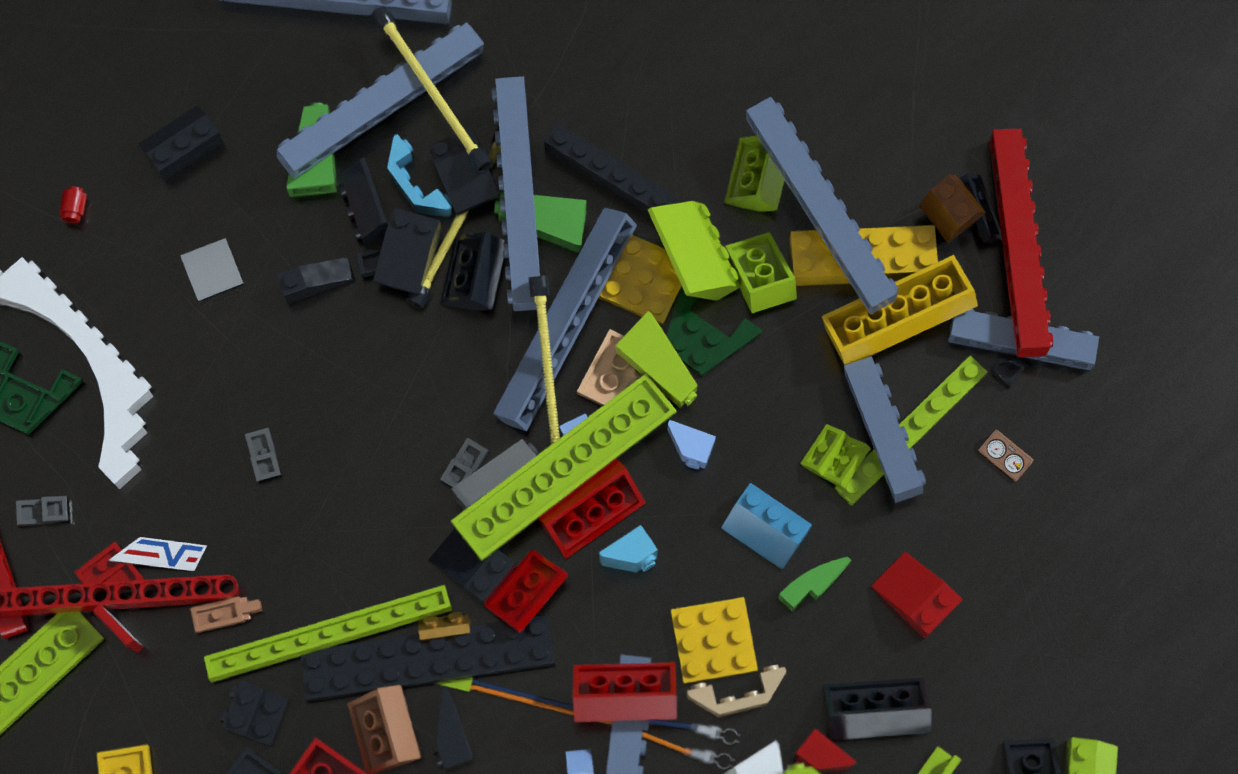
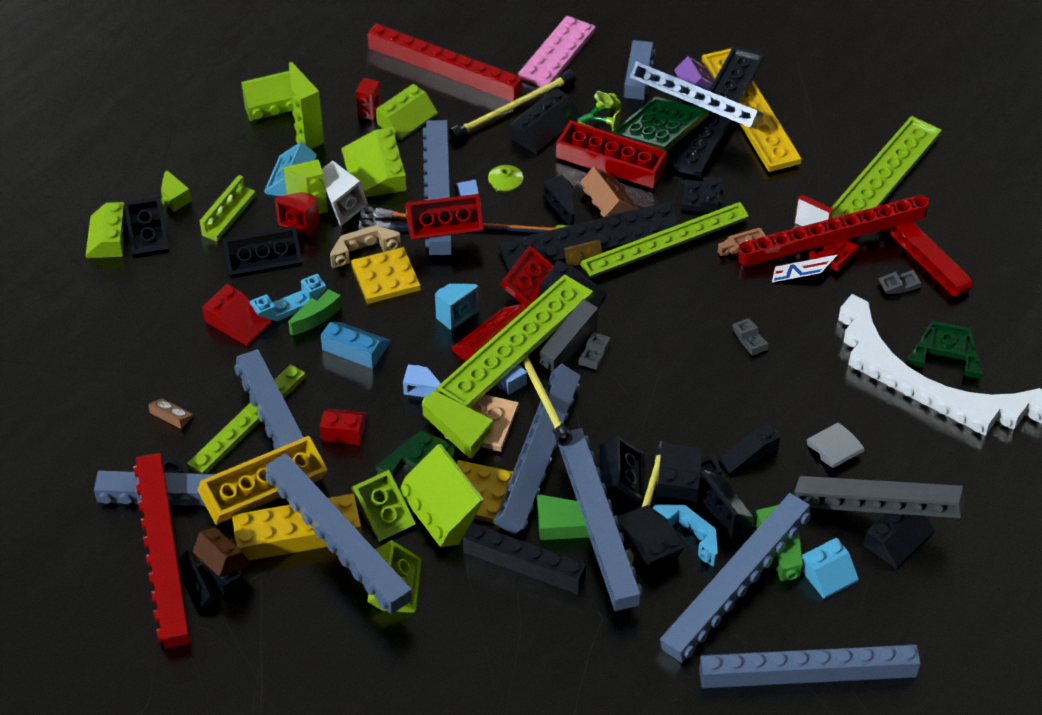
camera: 170 degrees right, 25 degrees down
red brick [59,186,87,223] -> none
light yellow hose [371,6,493,174] -> none
lime slope [800,424,870,489] -> none
none -> medium azure slope [250,274,326,321]
none -> red slope [320,408,367,445]
none -> dark grey brick [795,476,965,518]
none -> medium azure slope [801,538,859,599]

